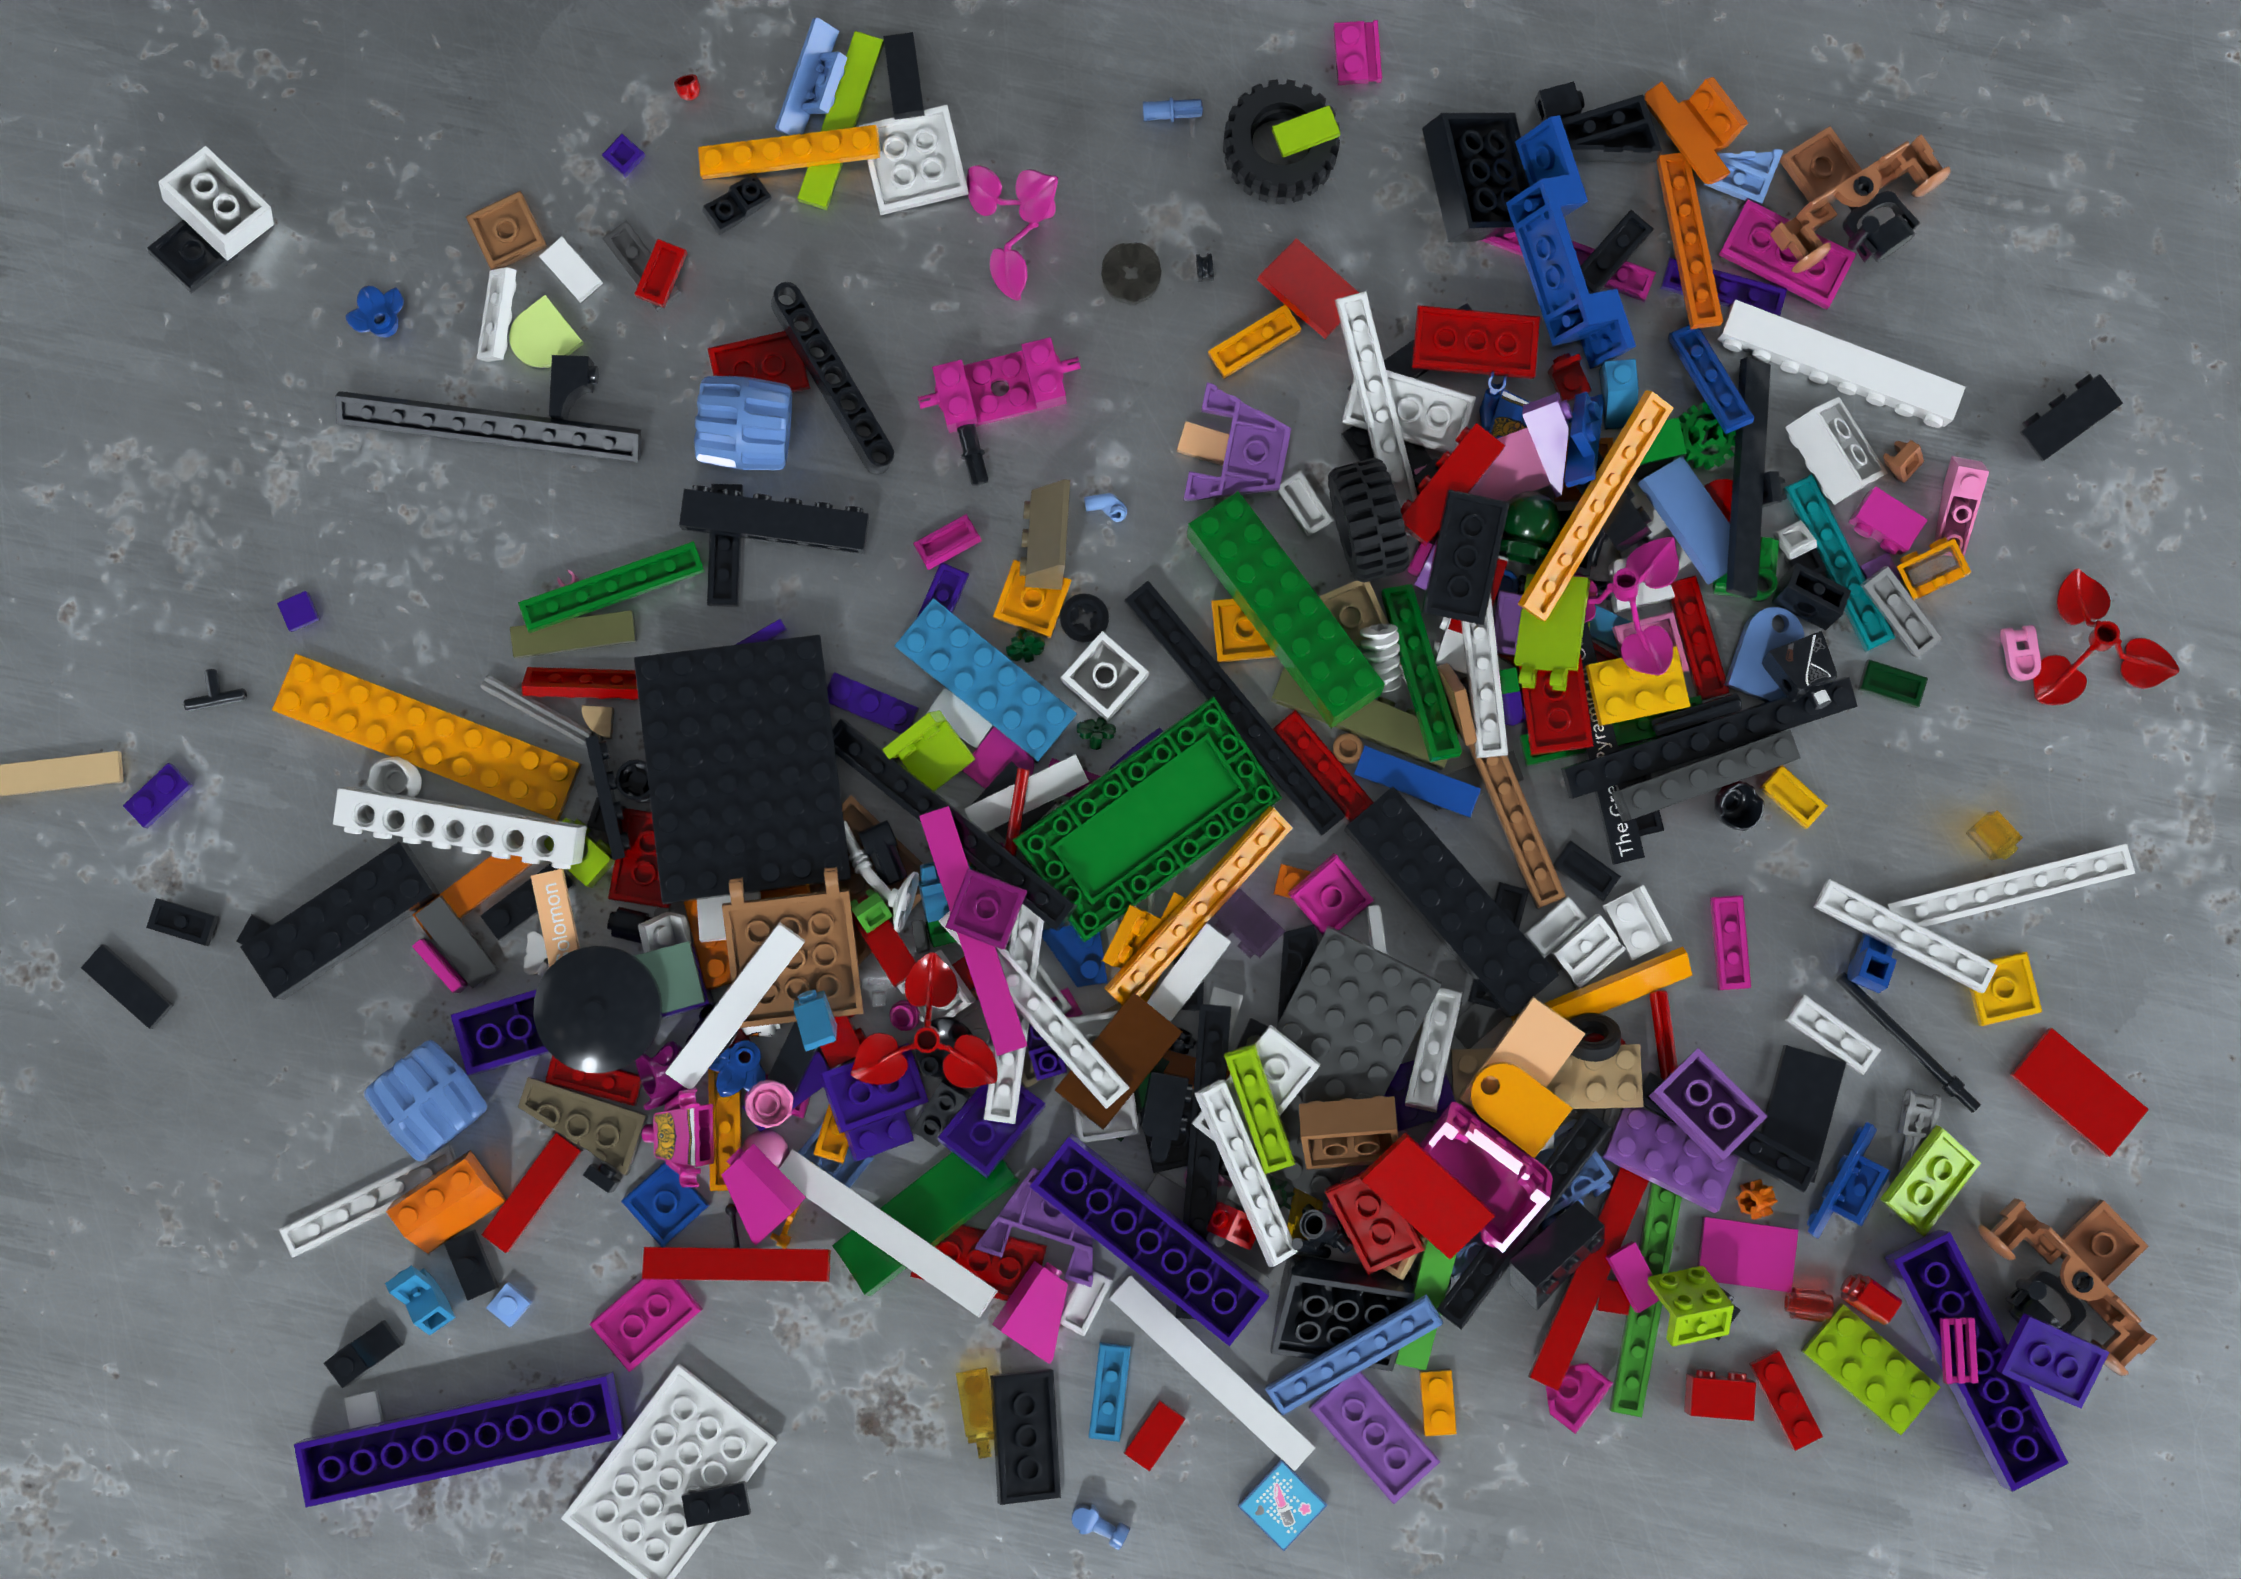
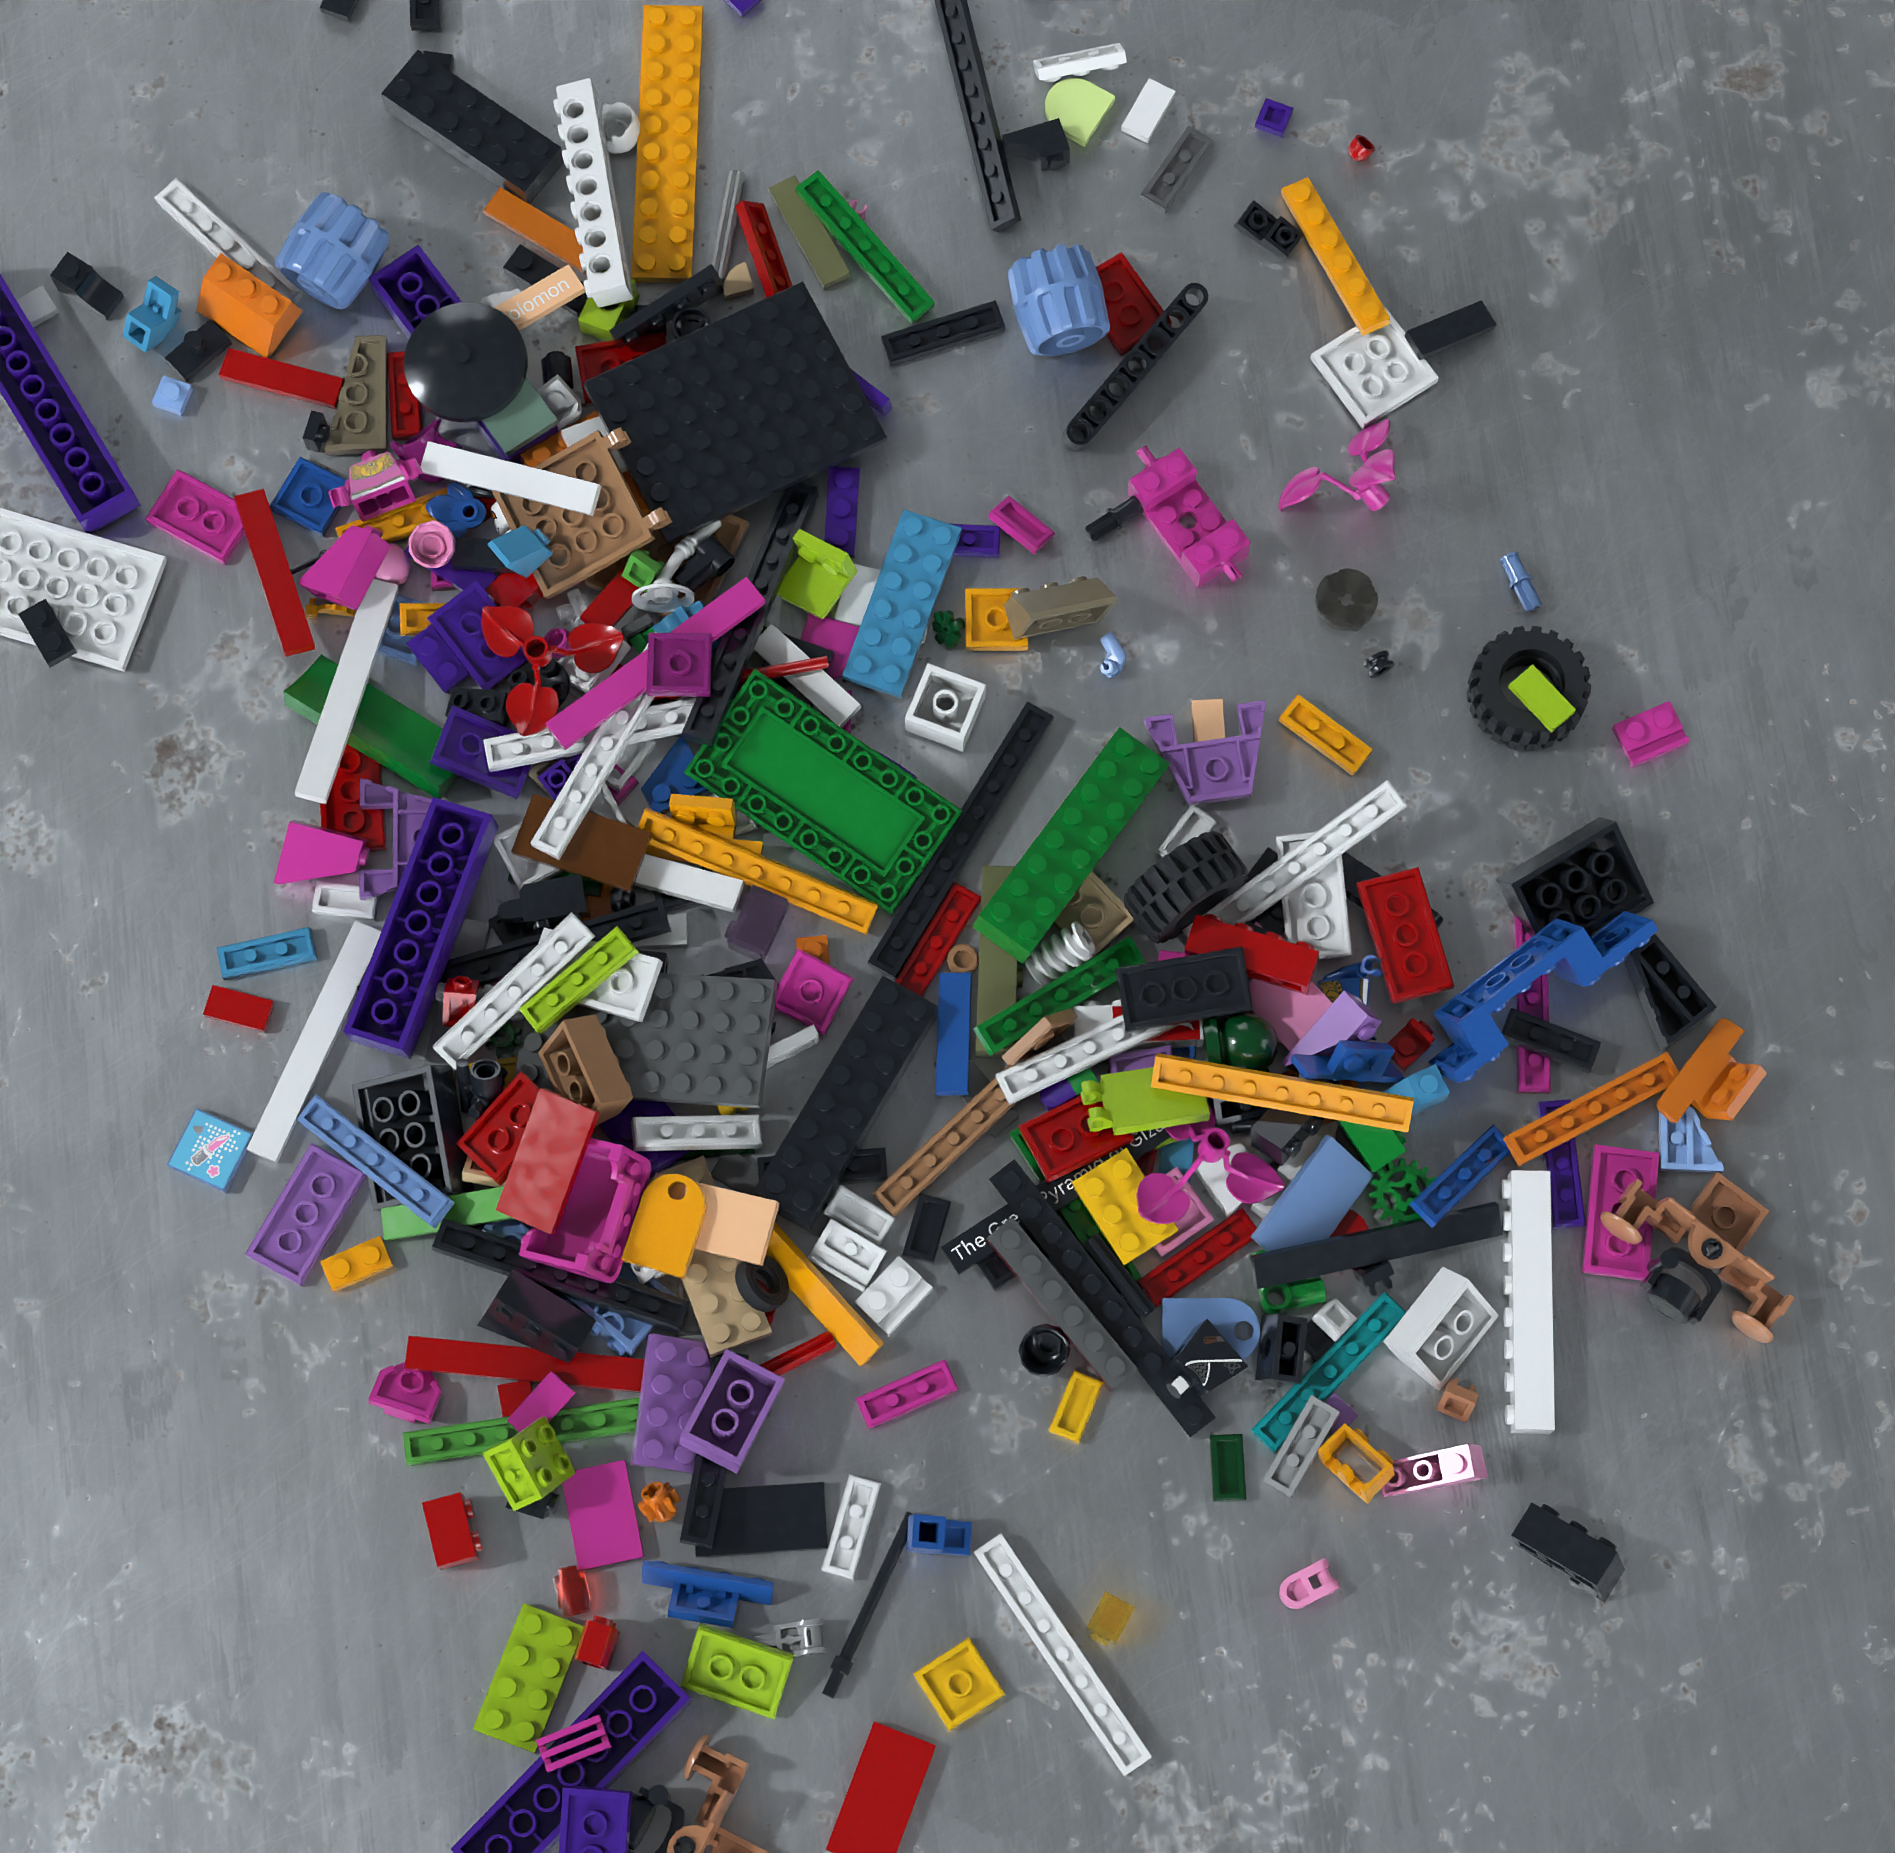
camera: 70 degrees right, 10 degrees down
dark pink tile [412,939,468,993] -> none
dark grey tile [415,895,499,989] -> none
medium nougat tile [465,191,548,270] -> none
red tile [635,239,687,308] -> none
black brick [679,485,869,554] -> none
medium blue bracket [775,18,848,136] -> none
lime tile [797,31,884,210] -> none
clear yellow hinge [956,1367,994,1459] -> none
black tile [990,1369,1061,1505] -> none
black gear [1060,594,1109,643] -> none
medium blue leg [1072,1504,1130,1550] -> none
dark green plant [1077,717,1116,750] -> none
light orange plate [1211,599,1277,663] -> none
red tile [1257,238,1359,339] -> none
black brick [1535,81,1585,123] -> none
red plate [1749,1349,1823,1451] -> none
white tile [1814,879,1998,993] -> none
dark pink brick [1848,486,1928,555] -> none
red plant [2033,568,2180,706] -> none

